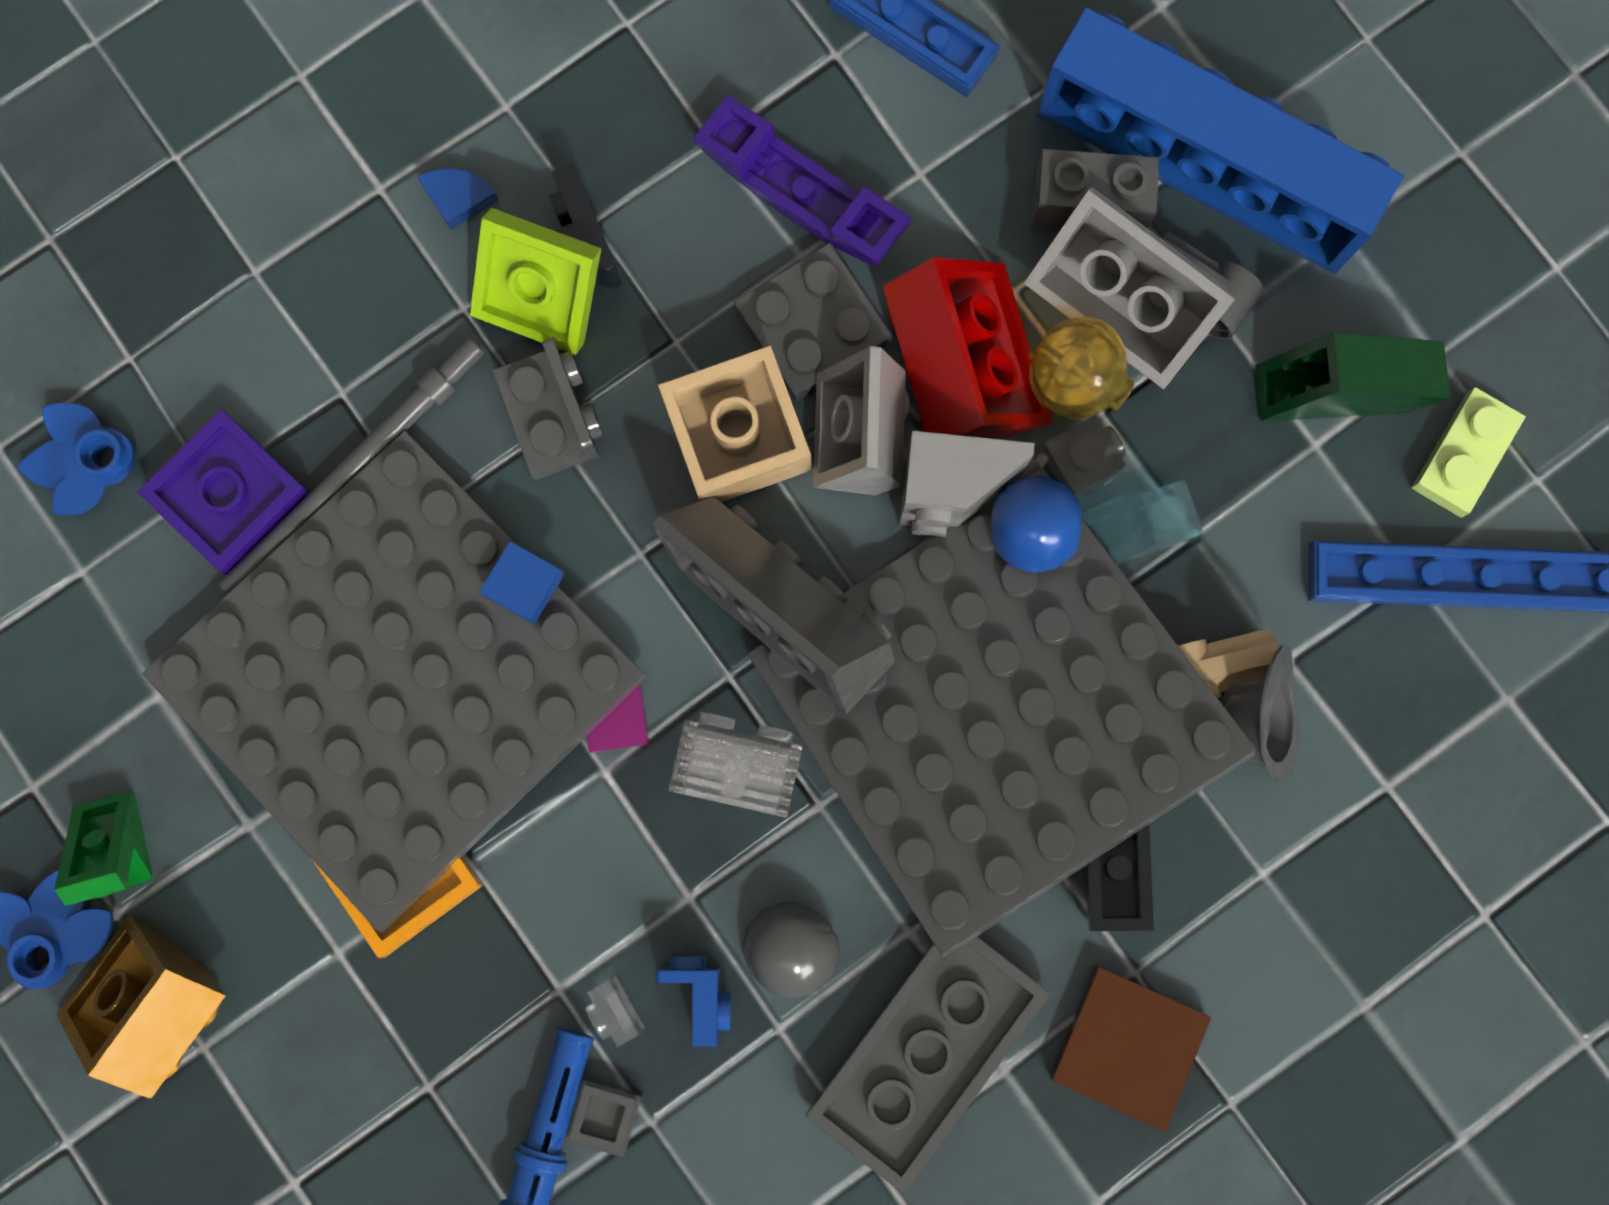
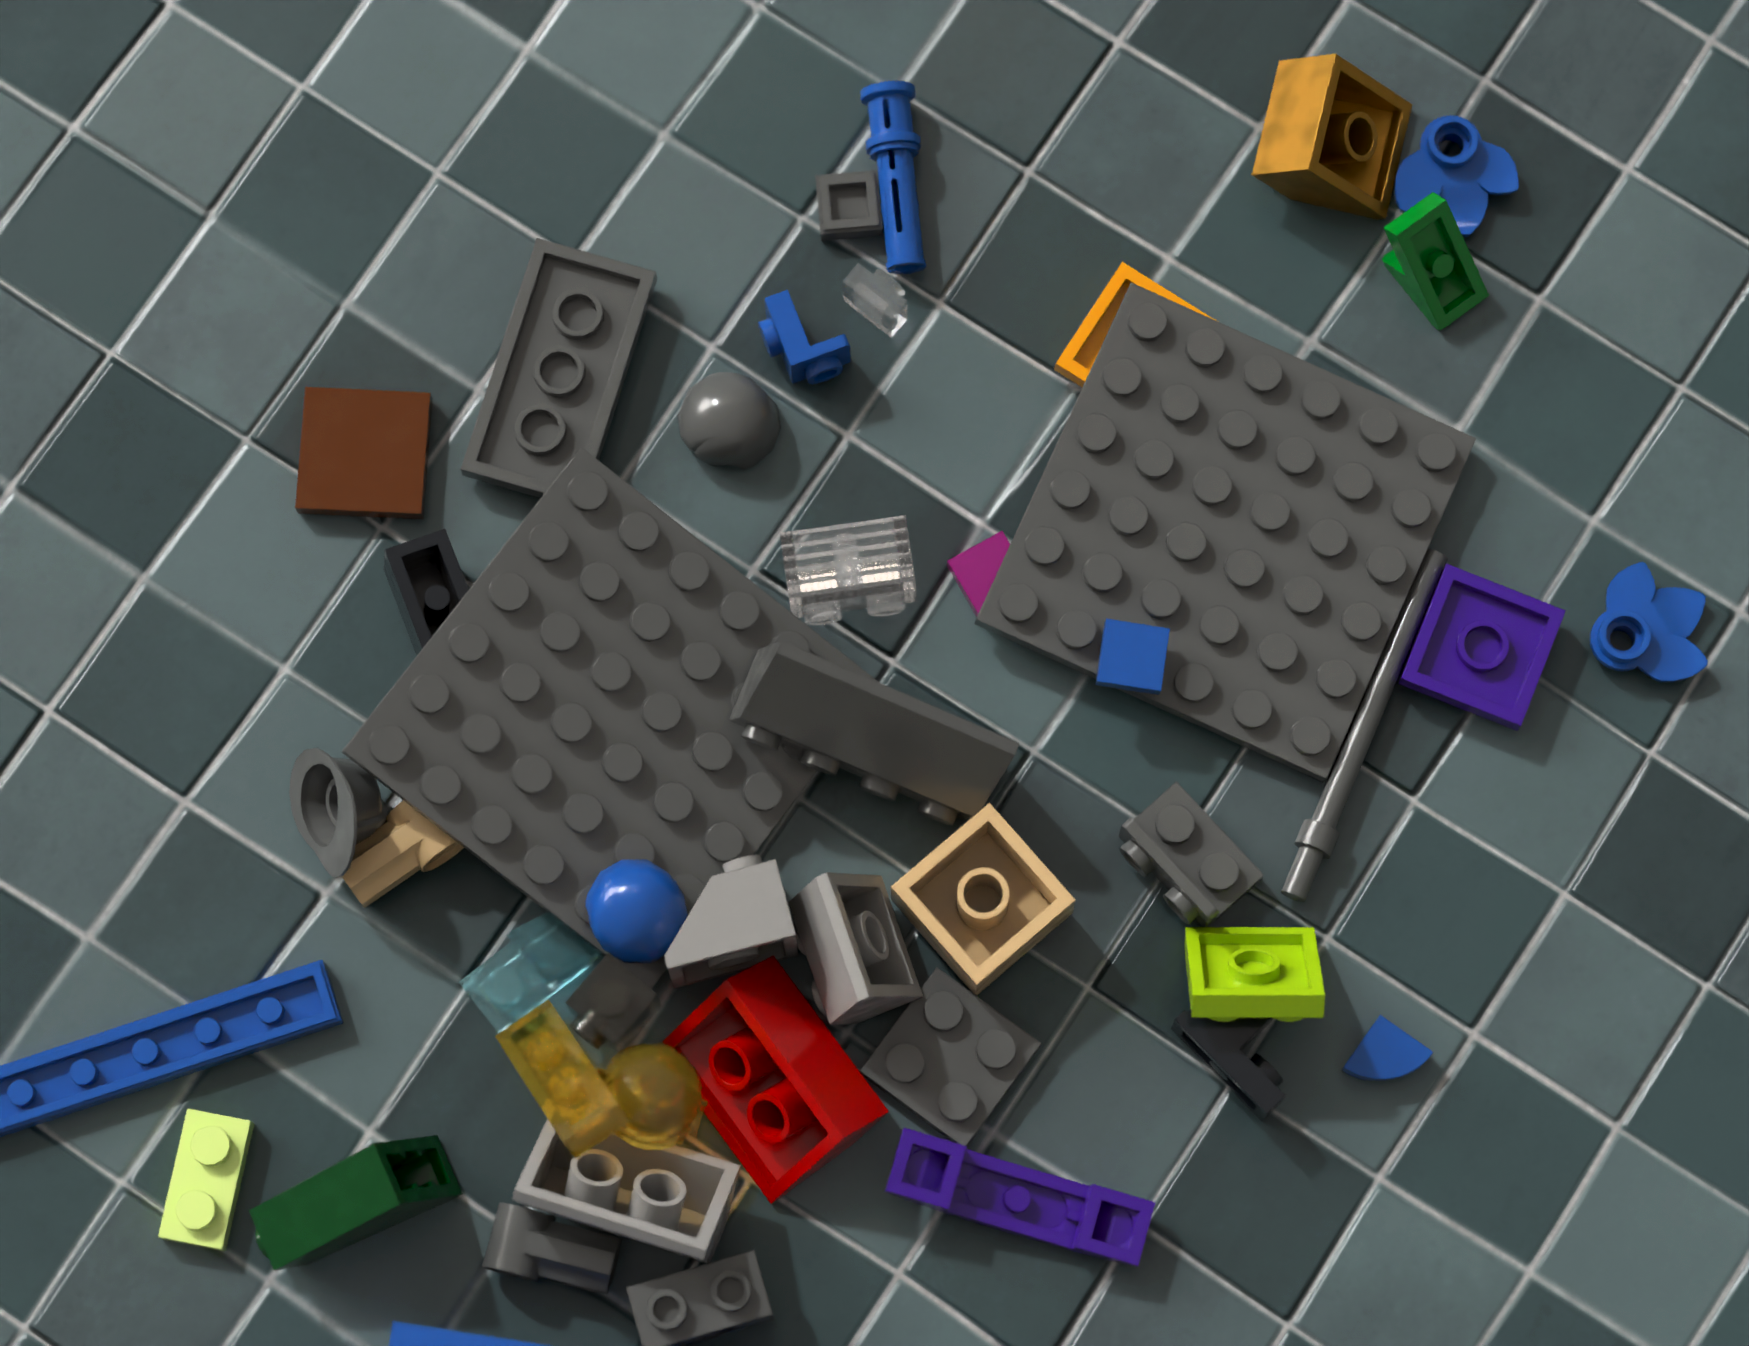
camera: 160 degrees right, 5 degrees down
none -> clear yellow plate [495,999,630,1159]

